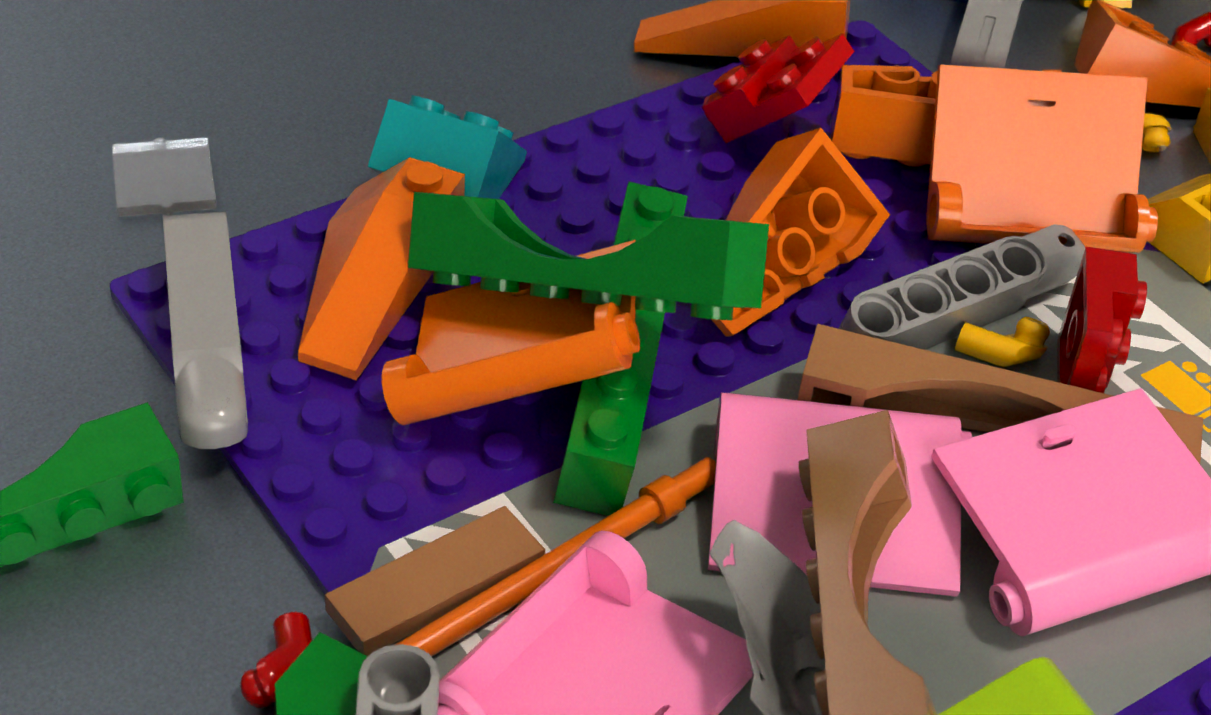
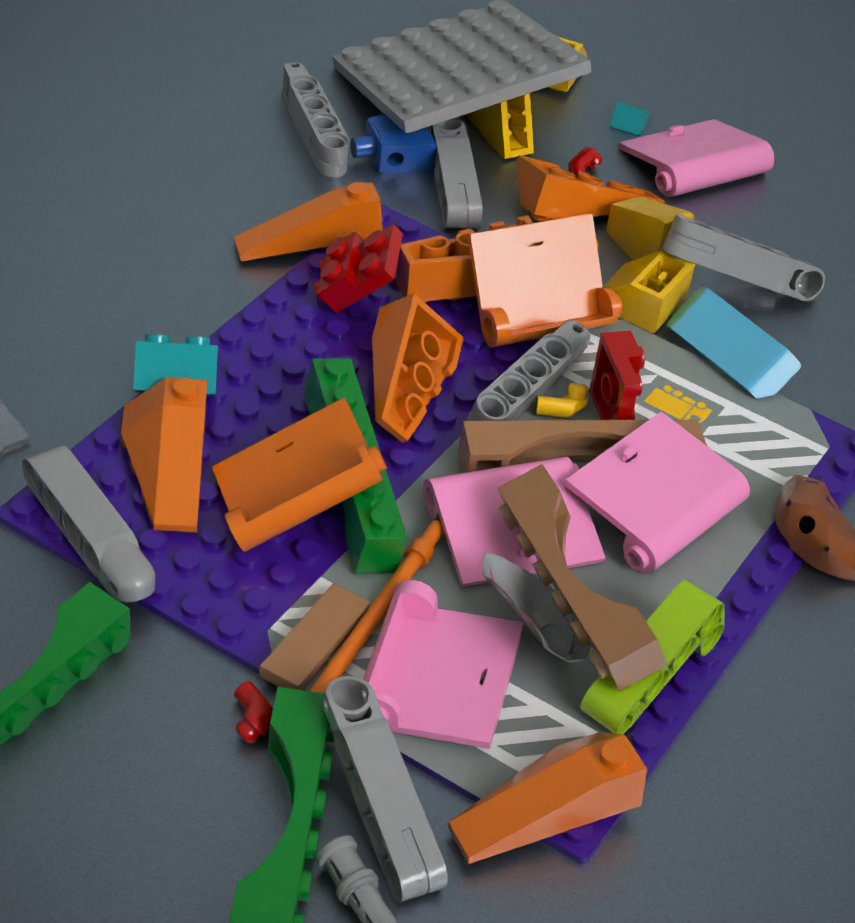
camera: 25 degrees left, 0 degrees up
green arch [408,192,769,320] -> none

